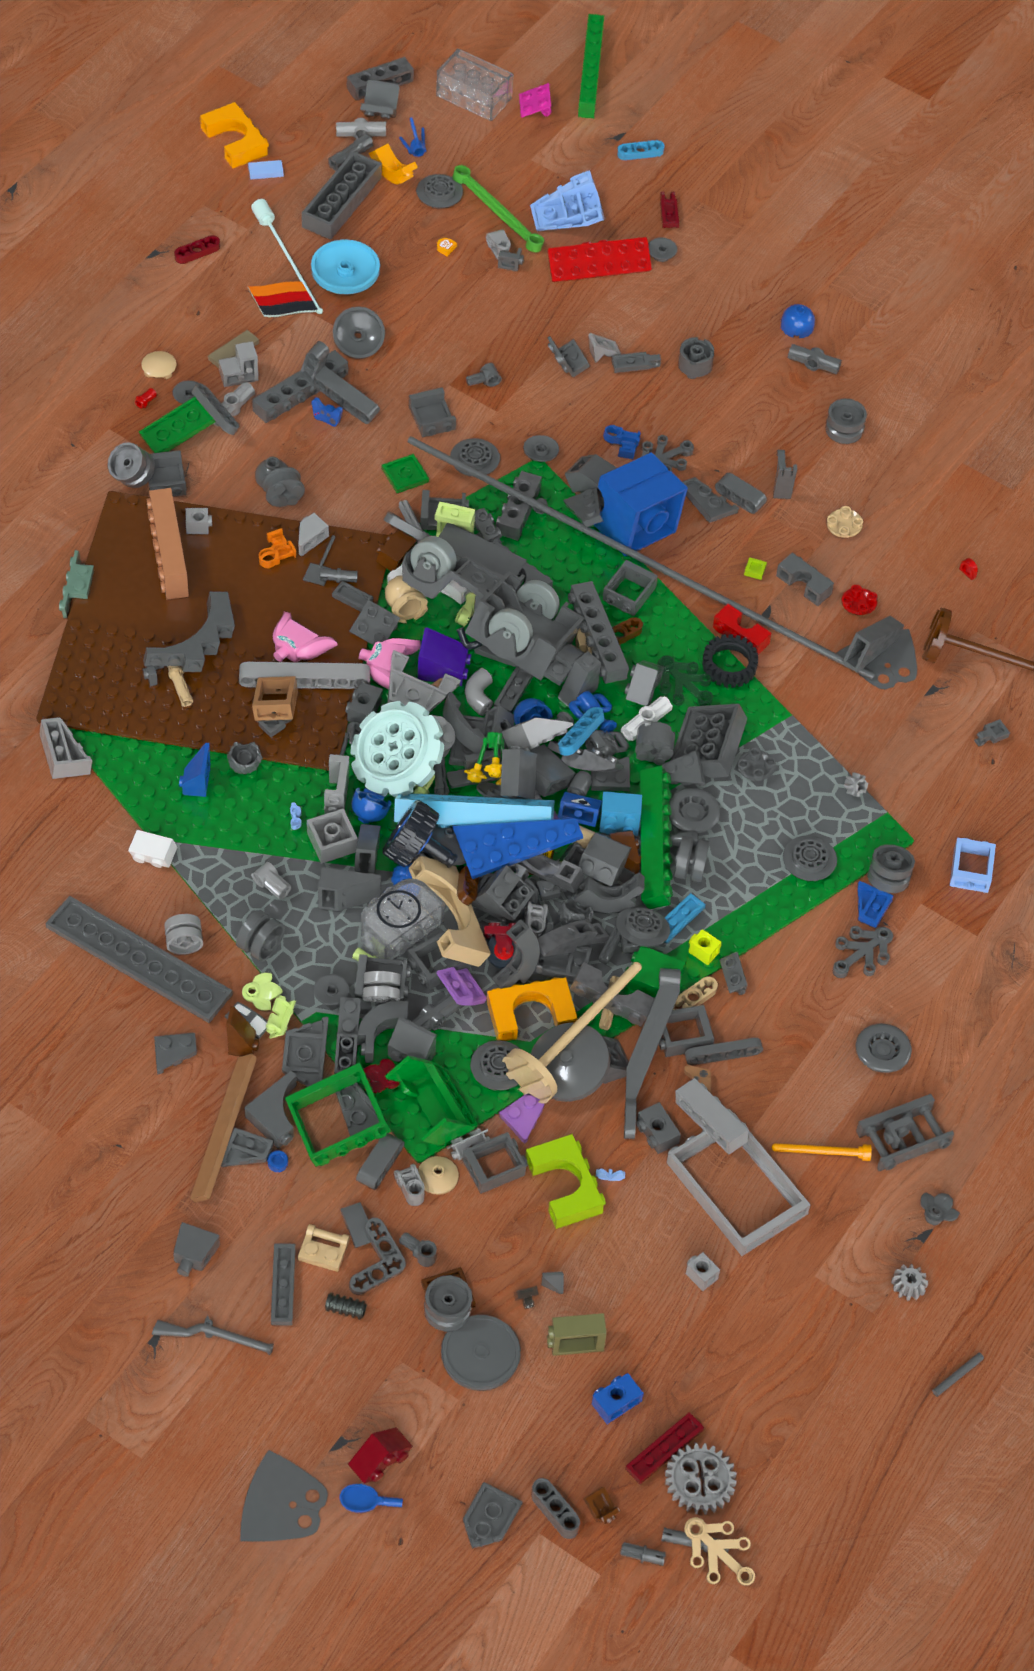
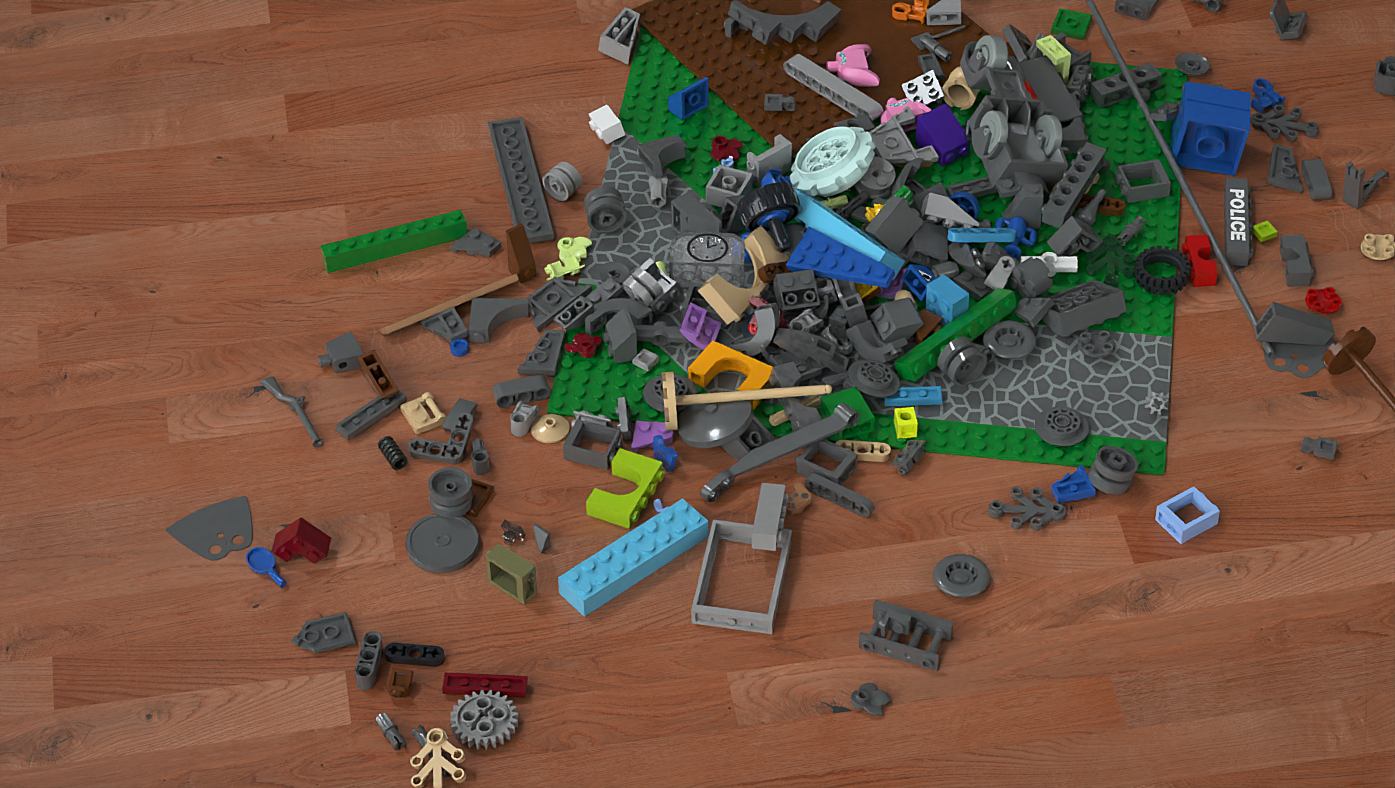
camera: 50 degrees right, 10 degrees down
tan pin [167,666,193,707] -> none
slope [224,1001,268,1039] -> none
dark grey hair [227,742,262,774] -> none
medium nougat window [252,676,298,721] -> none
green window [285,1062,391,1167] -> none
green windscreen [385,1056,477,1145] -> none
dark grey wheel [450,438,500,477] -> none
light grey cylinder [465,668,493,716] -> none
light grey slope [588,333,621,363] -> none
blue brick [591,1373,643,1424] -> none
dark grey hinge [612,352,661,373] -> none
dark grey brick [636,1102,681,1154] -> none
light grey brick [686,1252,720,1291] -> none
light orange piece [771,1143,871,1161] -> none
light grey gear [891,1264,928,1301] -> none
none -> green brick [321,210,467,273]
none -> reddish brown slope [357,349,399,400]
none -> black beam [385,643,445,667]
none -> medium azure brick [558,498,709,617]
none -> dark grey plate [615,397,633,441]
none -> light grey tile [633,348,659,372]
none -> dark grey arch [637,135,687,179]
none -> blue piece [653,435,678,472]
none -> dark red plate [711,135,743,161]
none -> light grey piece [984,256,1015,290]
none -> dark grey piece [1075,189,1106,226]
none -> dark grey pin [1116,216,1146,246]
none -> dark grey brick [1224,177,1253,266]

